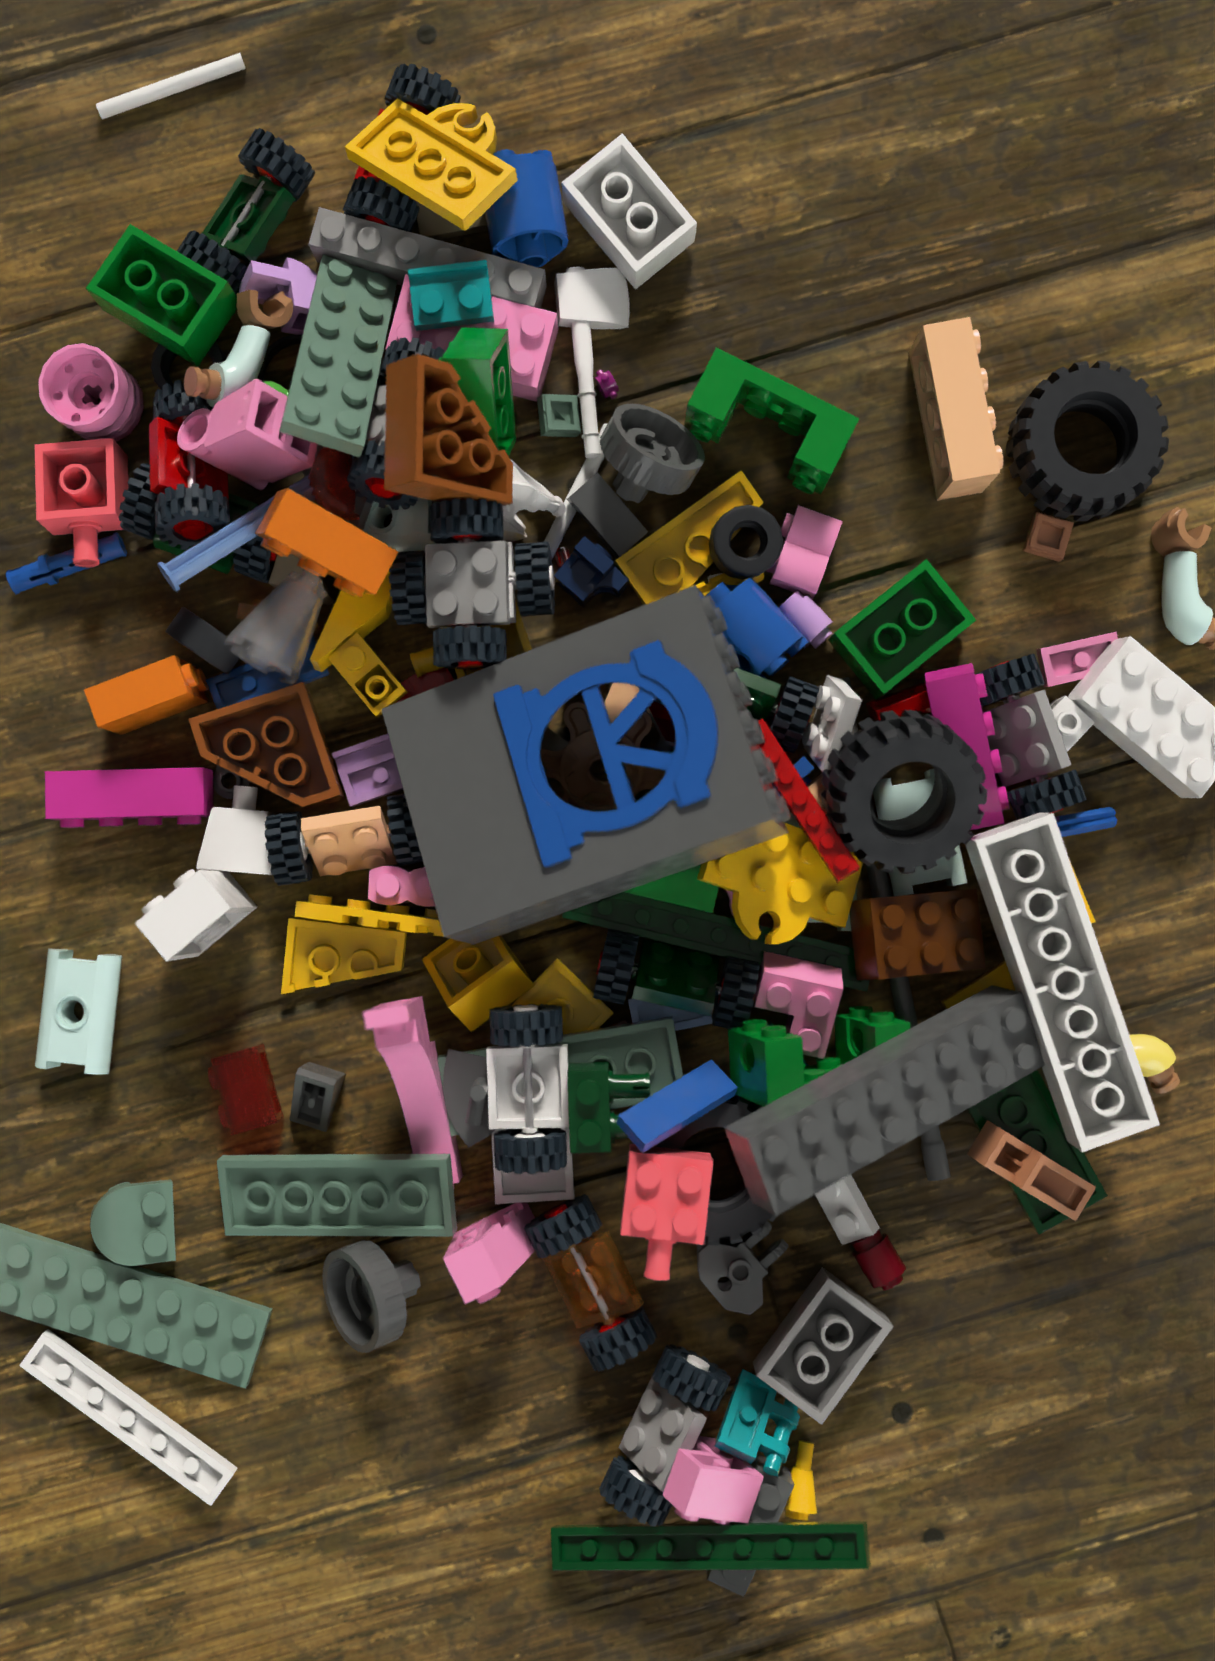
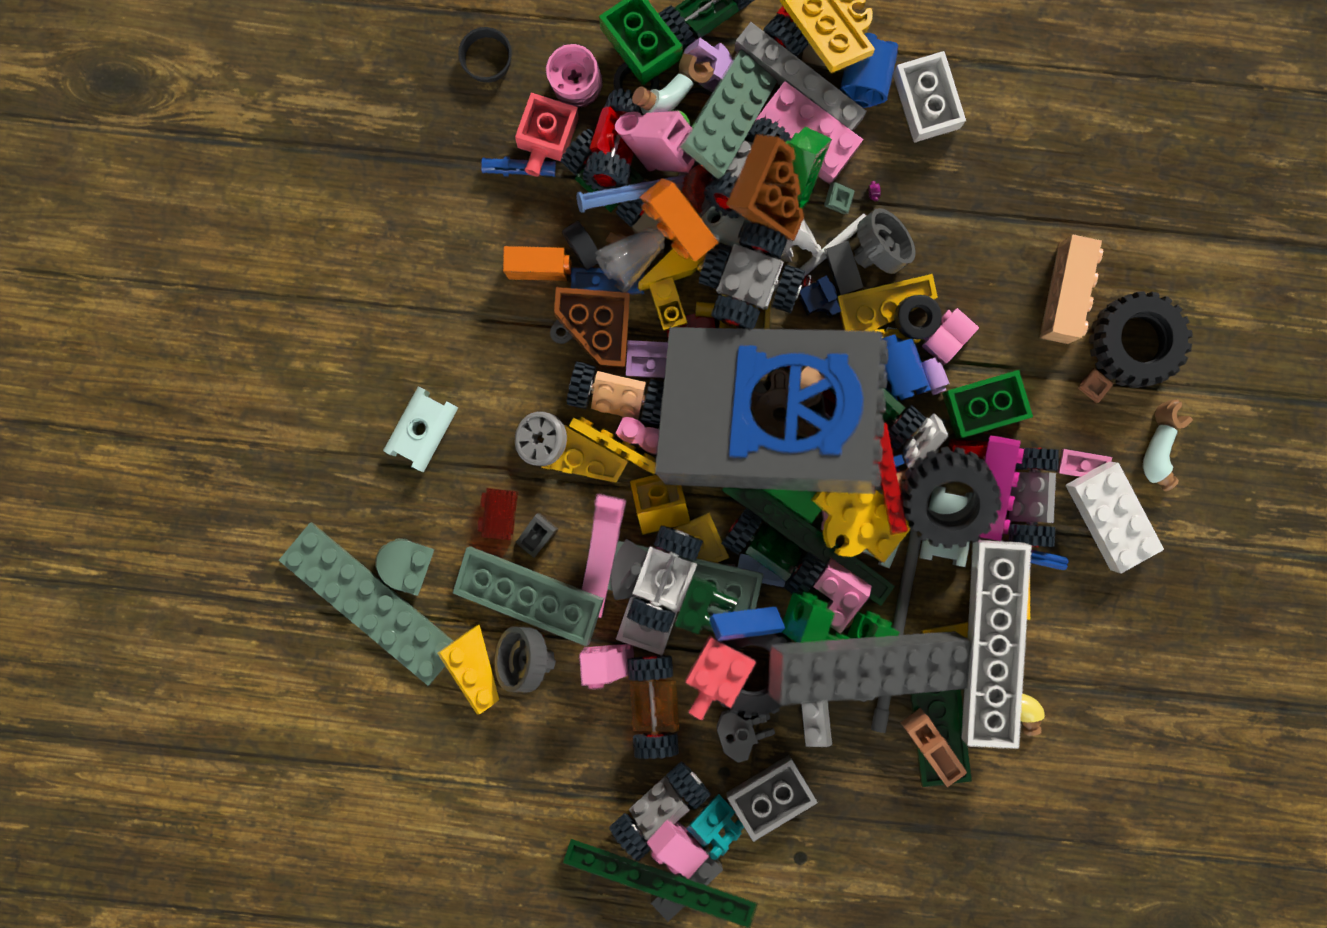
camera: 20 degrees right, 0 degrees up
white plate [19,1329,238,1506] -> none
dark pink brick [45,767,213,828] -> none
white brick [135,869,257,961] -> none
white torso [196,785,275,875] -> none
teal plate [407,260,495,331] -> none
white piece [554,267,630,458] -> none
green plate [684,347,860,495] -> none
yellow cone [784,1440,817,1521] -> none
reddish brown brick [849,888,986,980] -> none
dark red brick [851,1229,906,1291] -> none
white brick [1050,696,1095,751] -> none
none -> yellow wing [437,625,499,714]
none -> light grey wheel [515,412,567,466]

